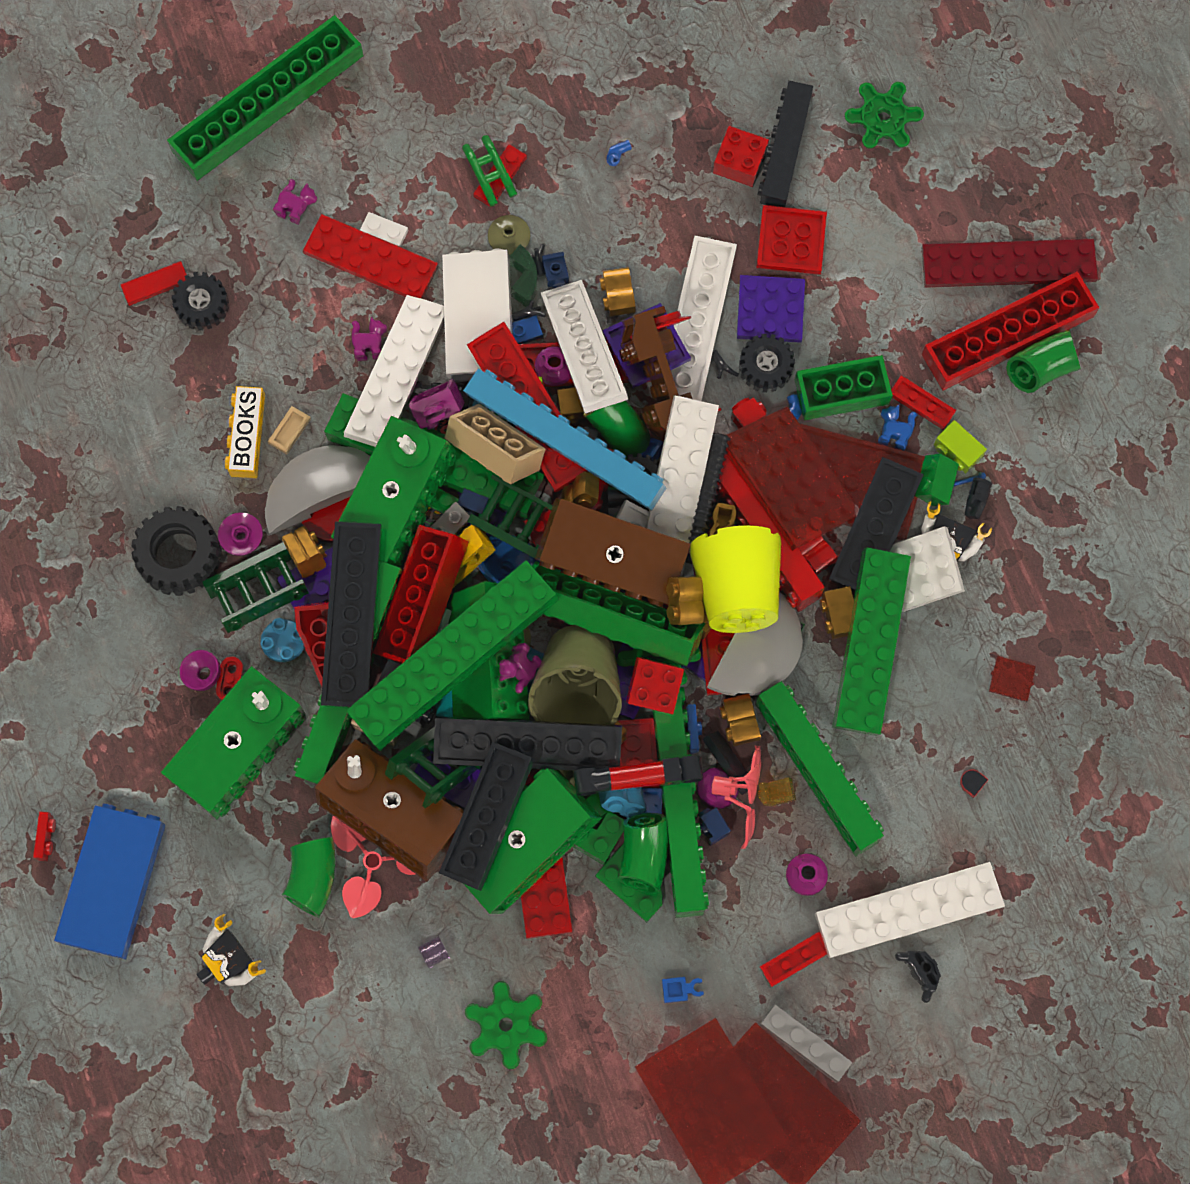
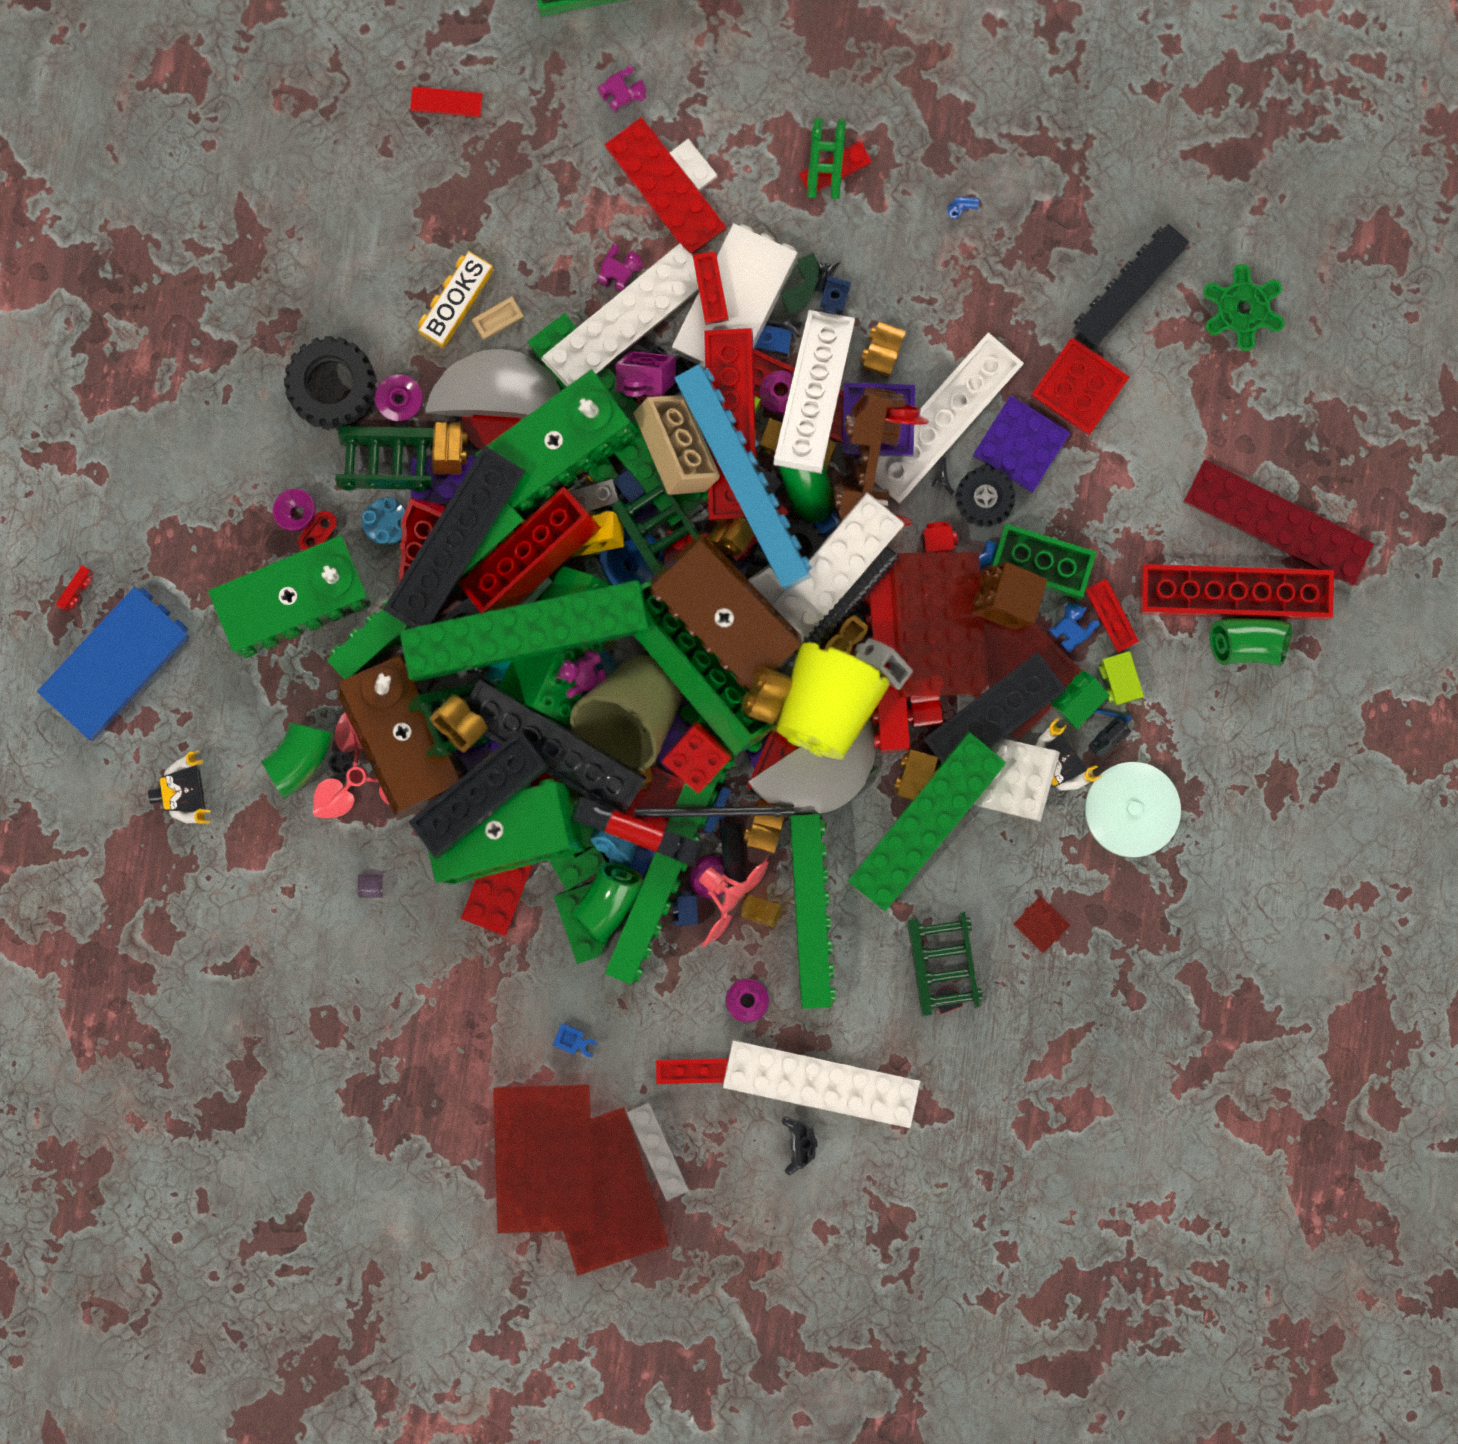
camera: 25 degrees right, 10 degrees up
black wheel [171,272,229,330] -> none
green plate [465,981,547,1069] -> none
olive dish [488,215,531,256] -> none
red brick [713,126,769,187] -> none
none -> black wheel [328,751,354,777]
none -> pearl gold brick [430,694,488,752]
none -> black bar [635,803,794,818]
none -> red plate [692,251,729,325]
none -> light grey torso [855,638,913,690]
none -> dark green fence [907,912,983,1016]
none -> reddish brown brick [972,562,1048,630]
none -> light aqua dish [1085,762,1181,857]

